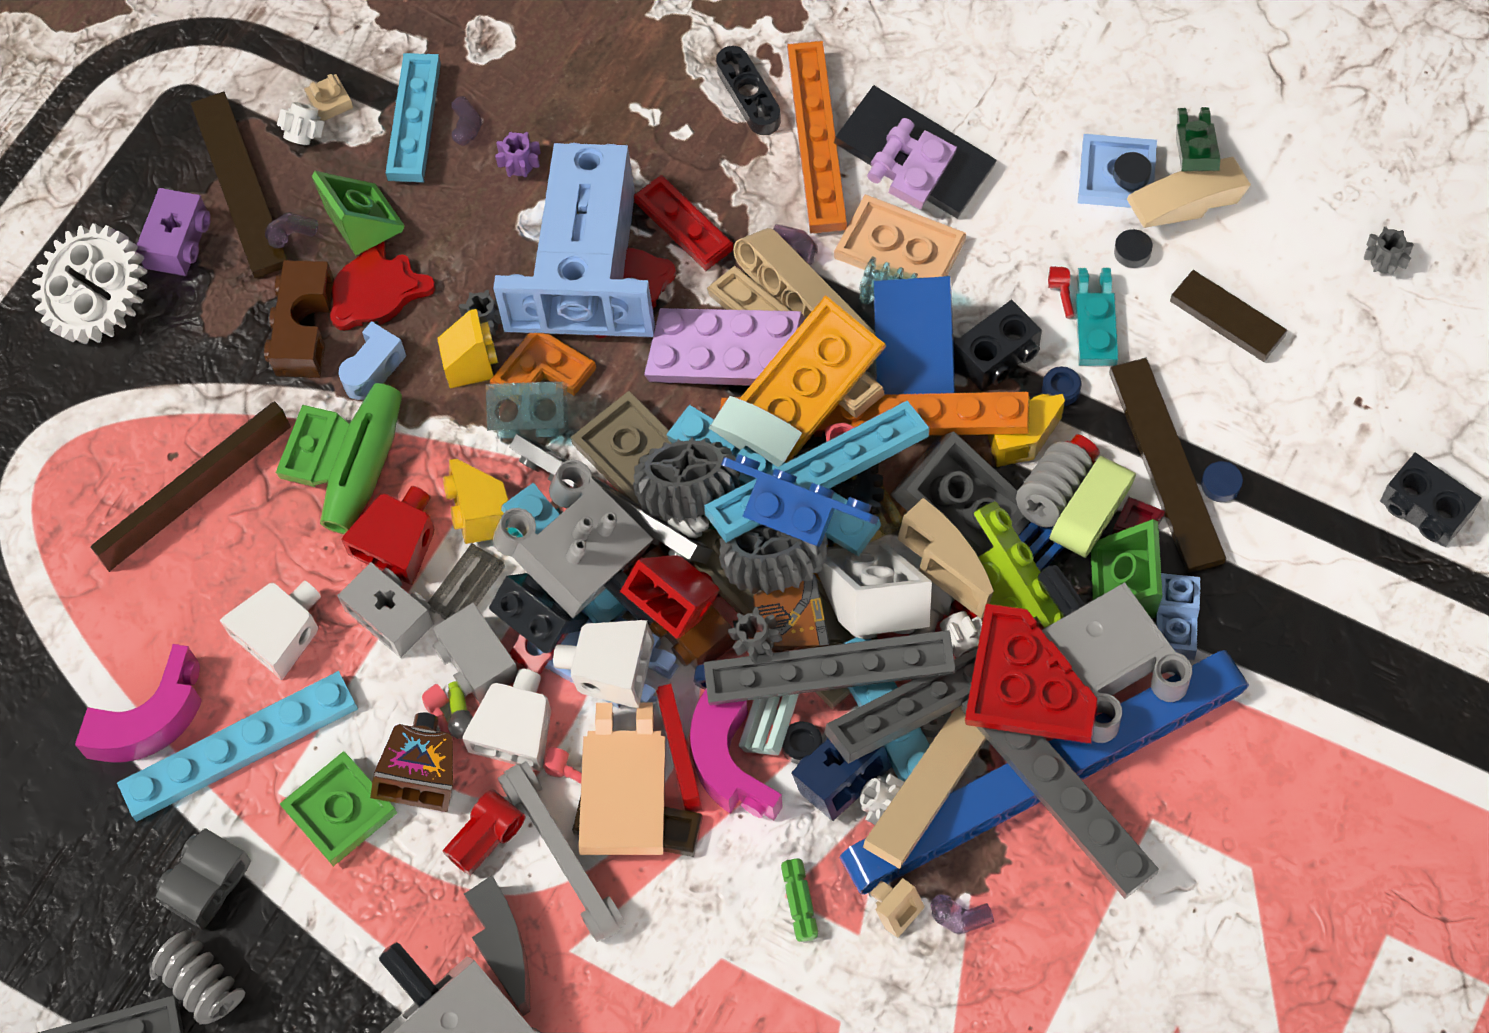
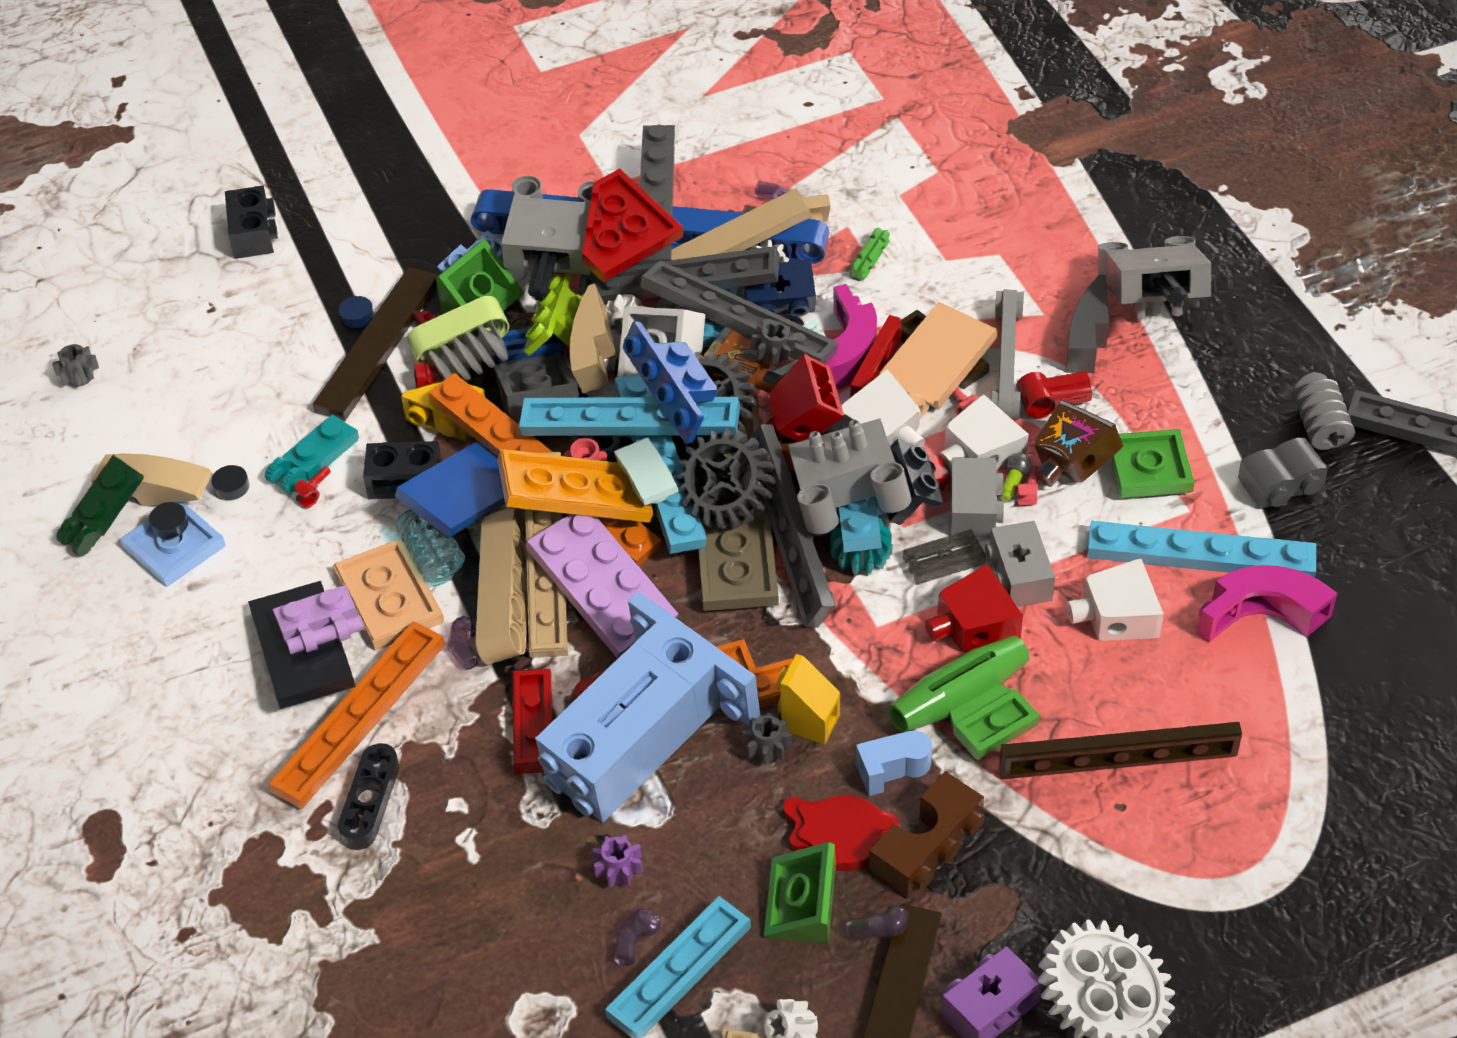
camera: 145 degrees left, 15 degrees down
yellow slope [443,459,510,544] -> none
clear light blue brick [486,382,568,439] -> none
dark blue tile [1042,366,1082,406] -> none
dark brown tile [1170,269,1287,362] -> none

